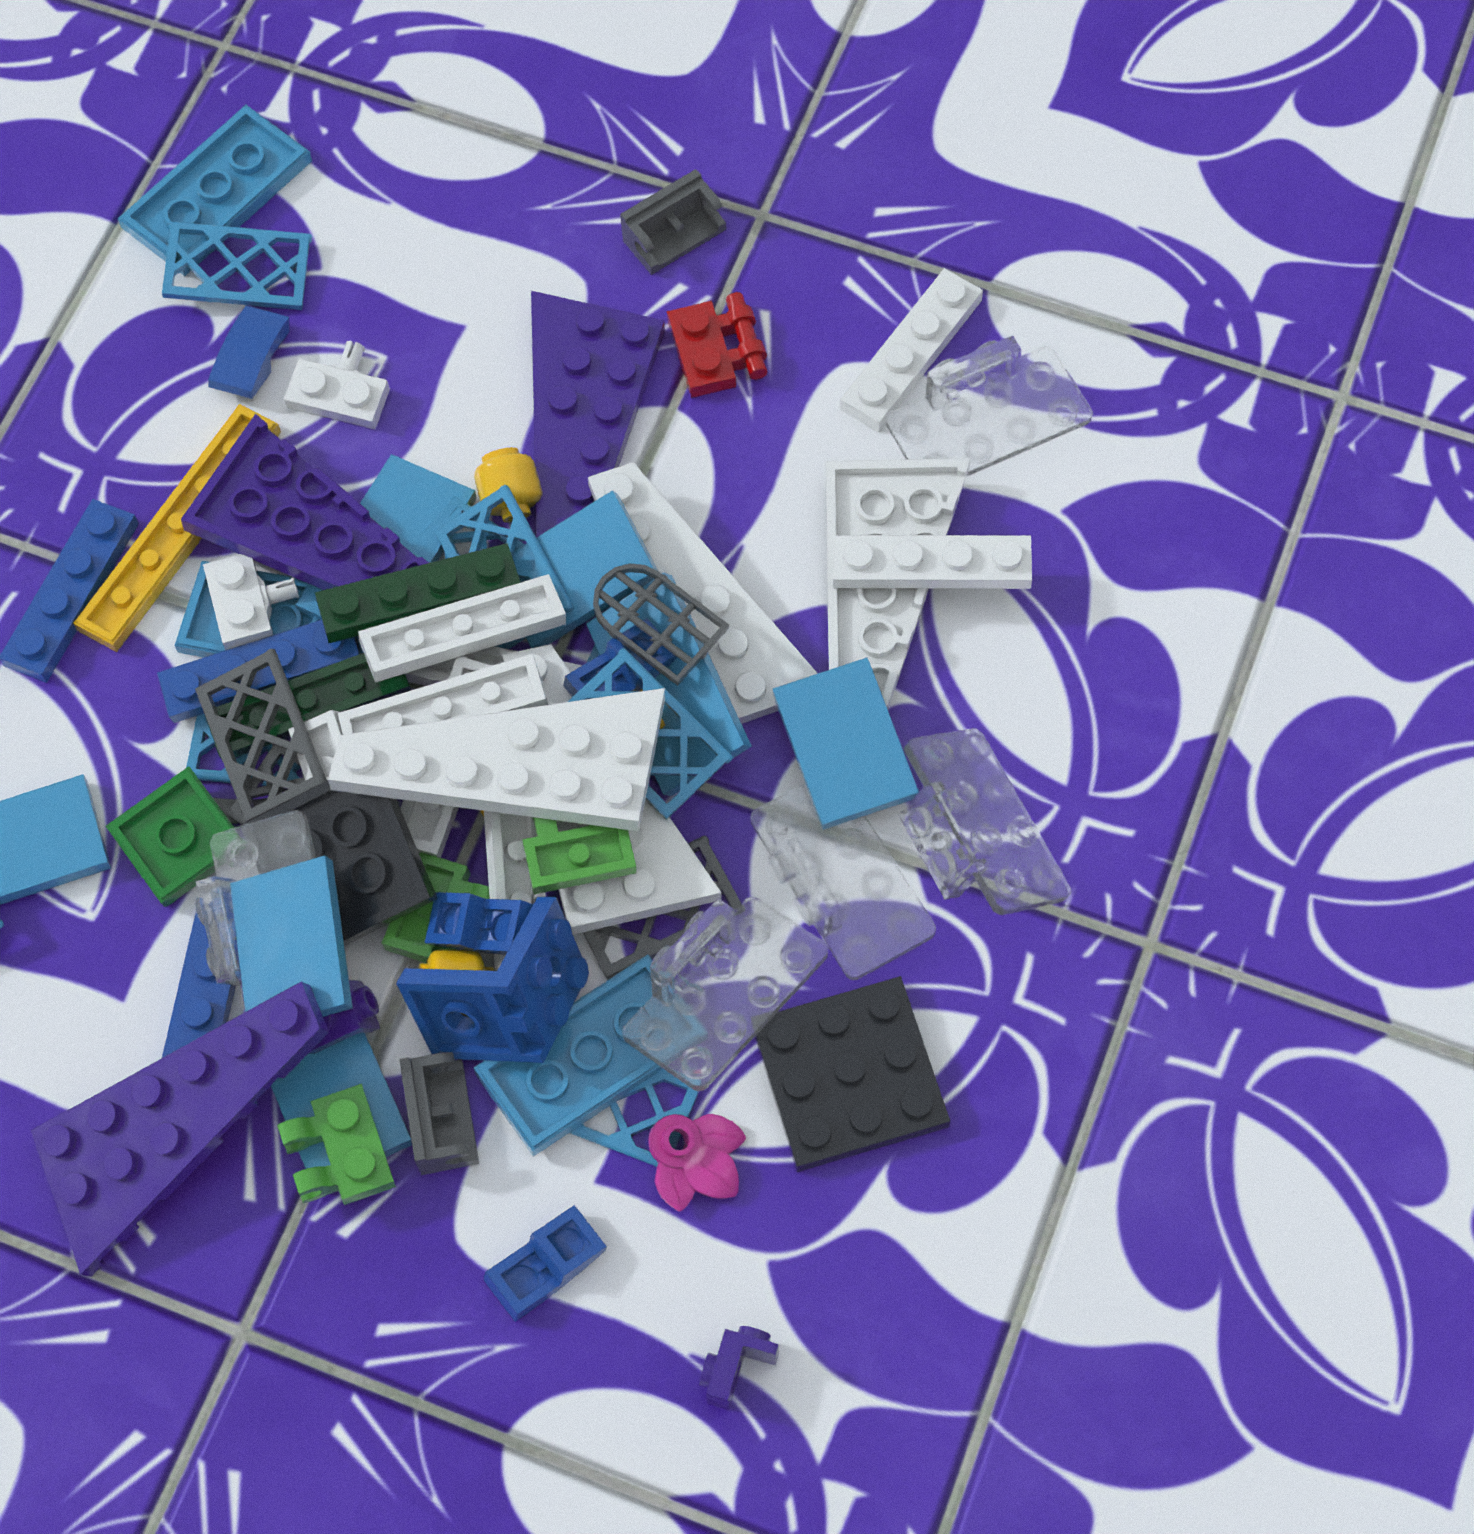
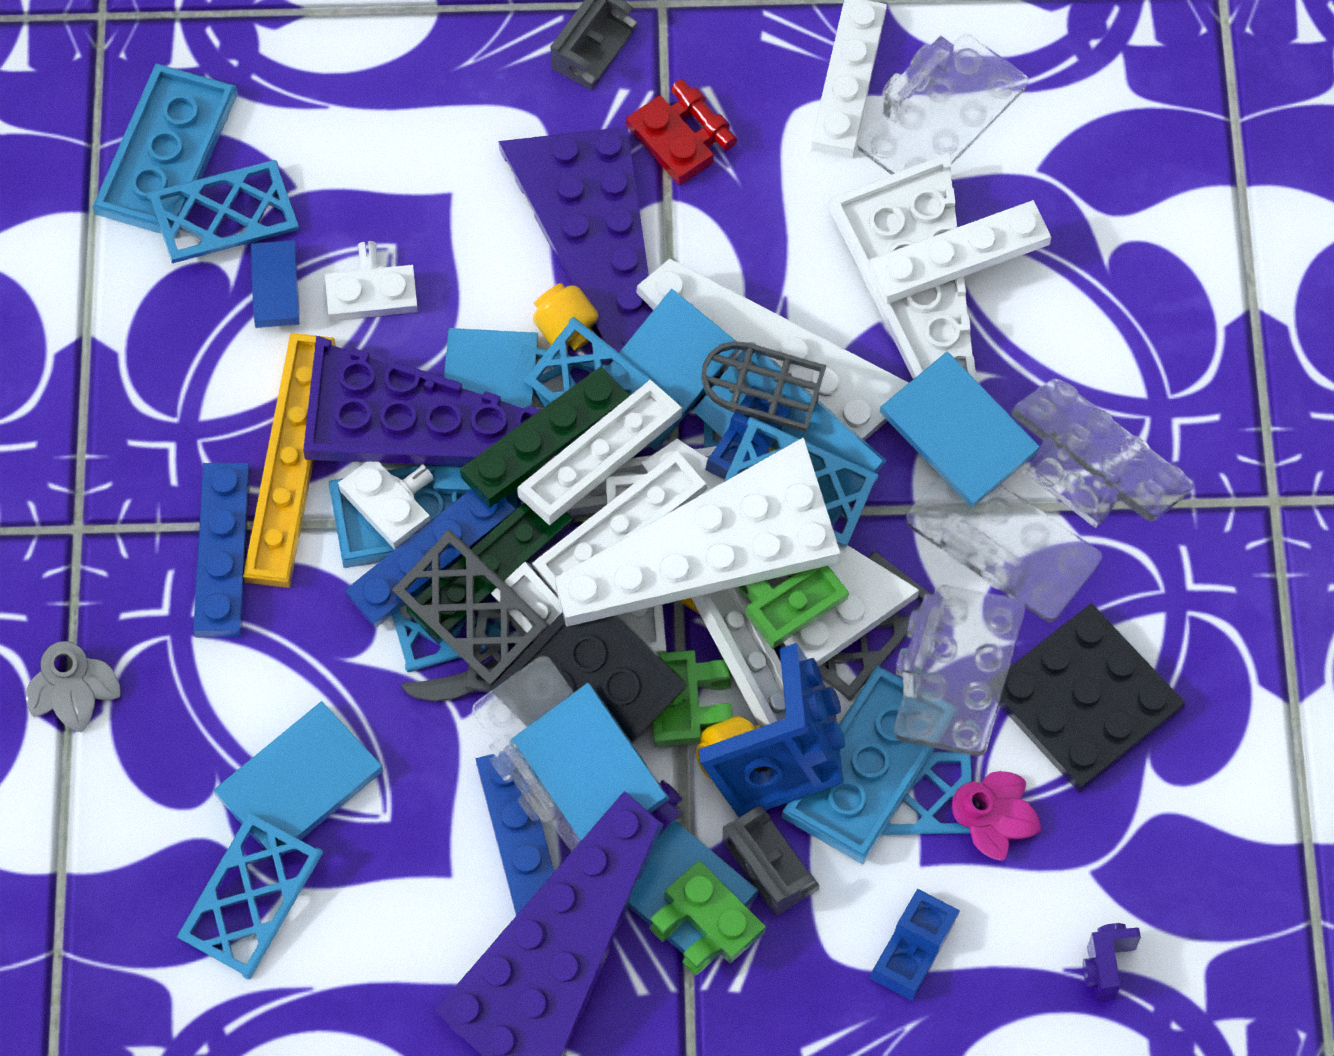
camera: 25 degrees left, 0 degrees up
green plate [106,766,249,908] -> none
blue slope [425,892,533,955] -> none

